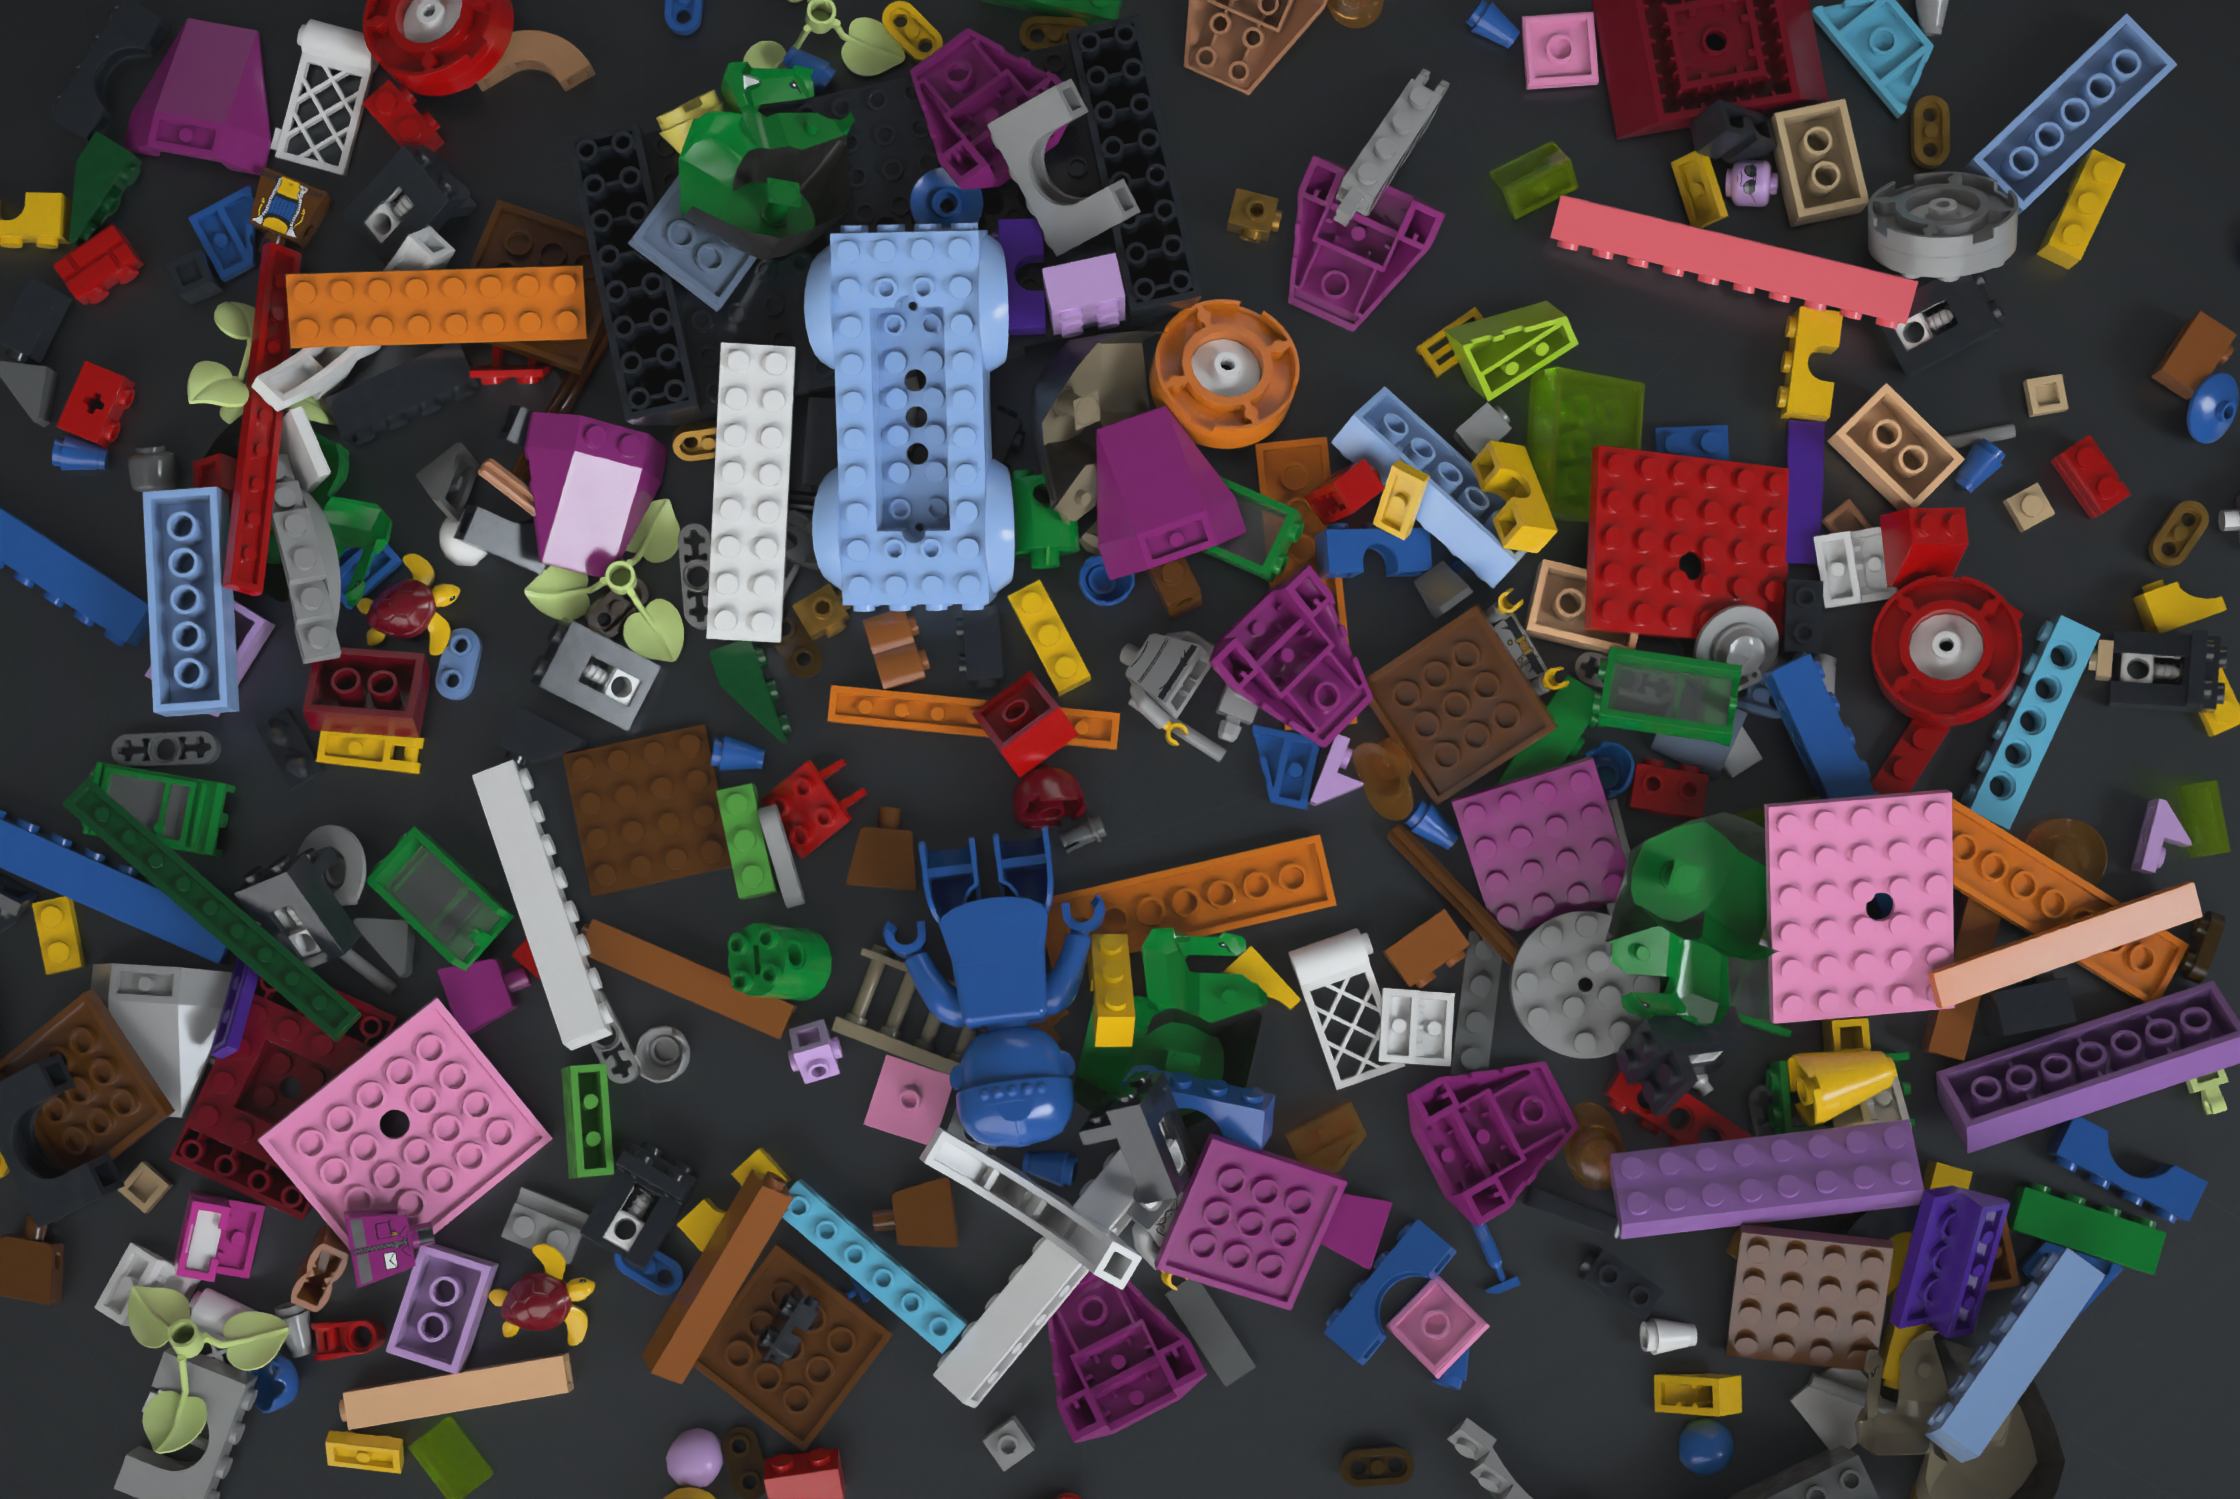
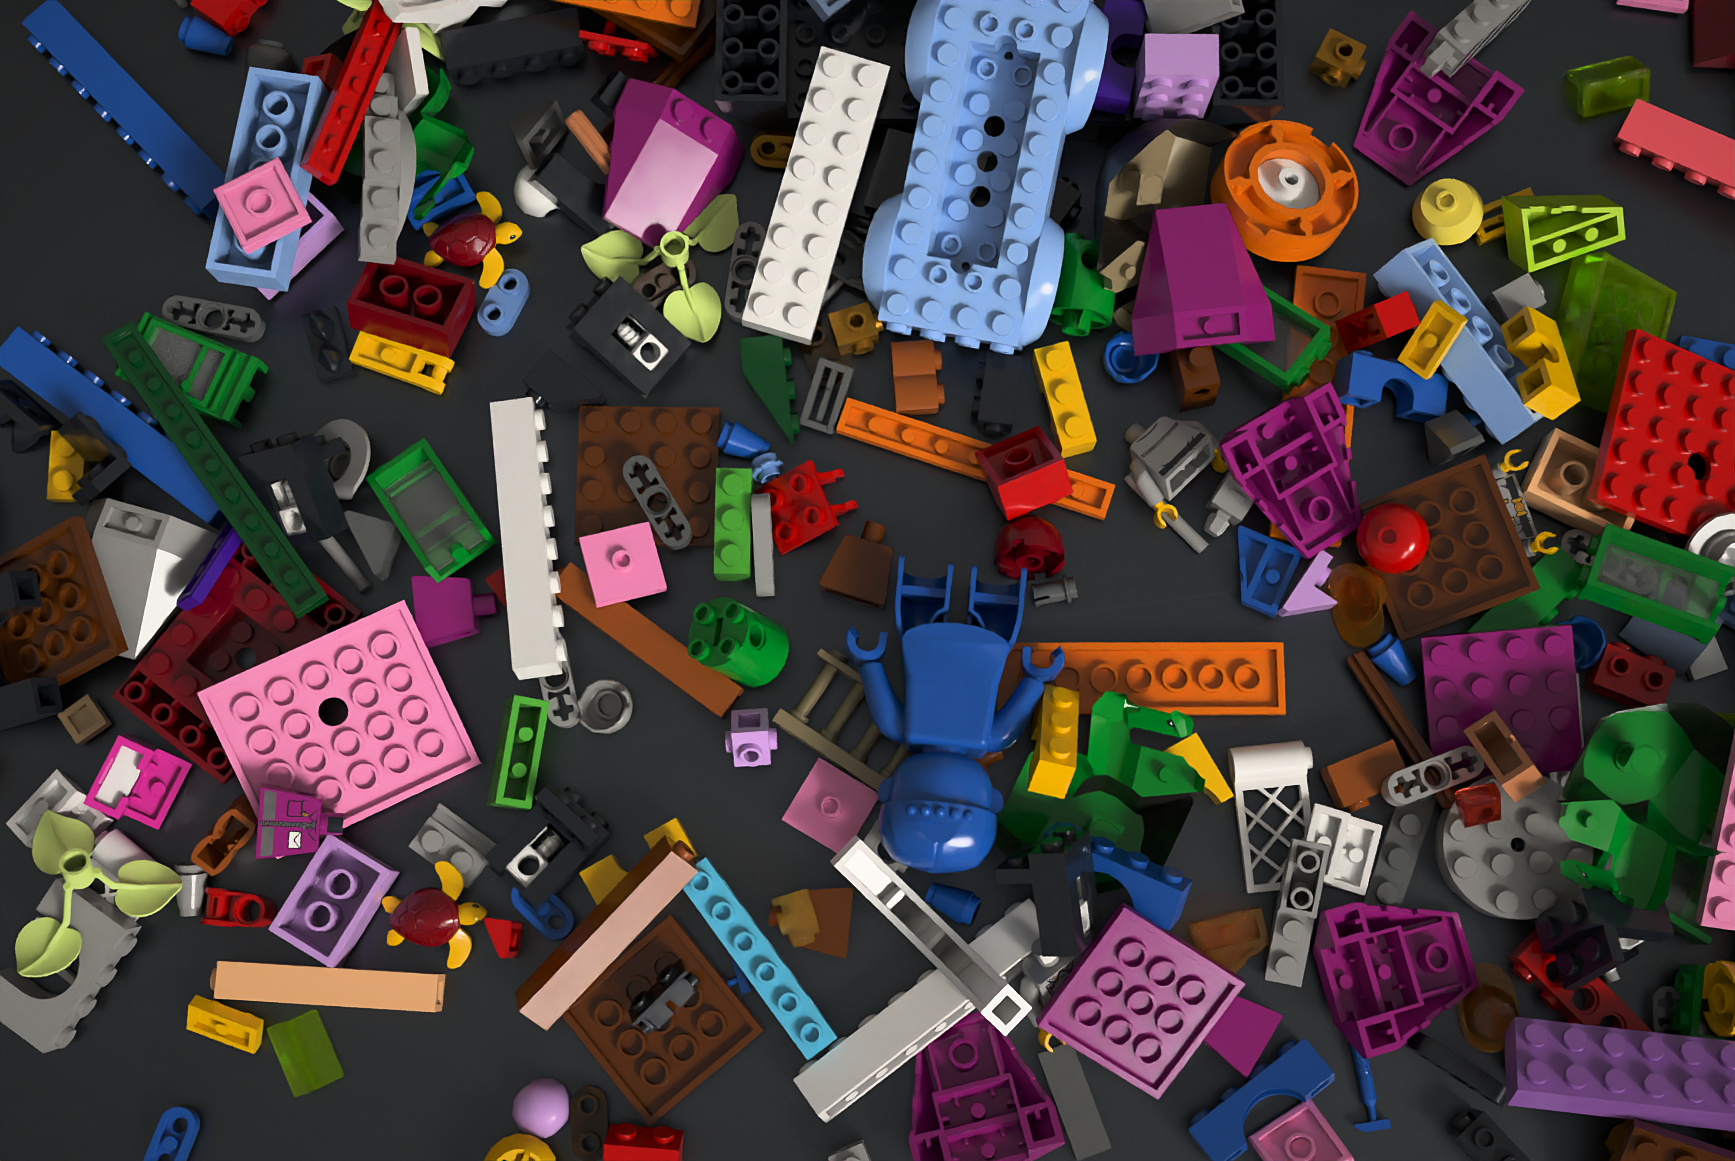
camera: 15 degrees right, 5 degrees down
blue hair [250,1353,299,1413] -> none
none -> black bracket [57,411,132,506]
none -> bright pink plate [213,157,312,254]
none -> red slope [483,918,524,958]
none -> bright pink plate [579,521,667,608]
none -> dark grey beam [623,455,692,550]
none -> medium blue plate [750,453,784,484]
none -> clear yellow brick [771,888,821,948]
none -> dark grey tile [799,356,855,435]
none -> light grey slope [1264,838,1330,987]
none -> red cylinder [1356,502,1430,574]
none -> light grey beam [1381,746,1484,806]
none -> light yellow cone [1412,178,1484,245]
none -> clear red brick [1455,782,1501,828]
none -> nougat piece [1464,710,1547,803]

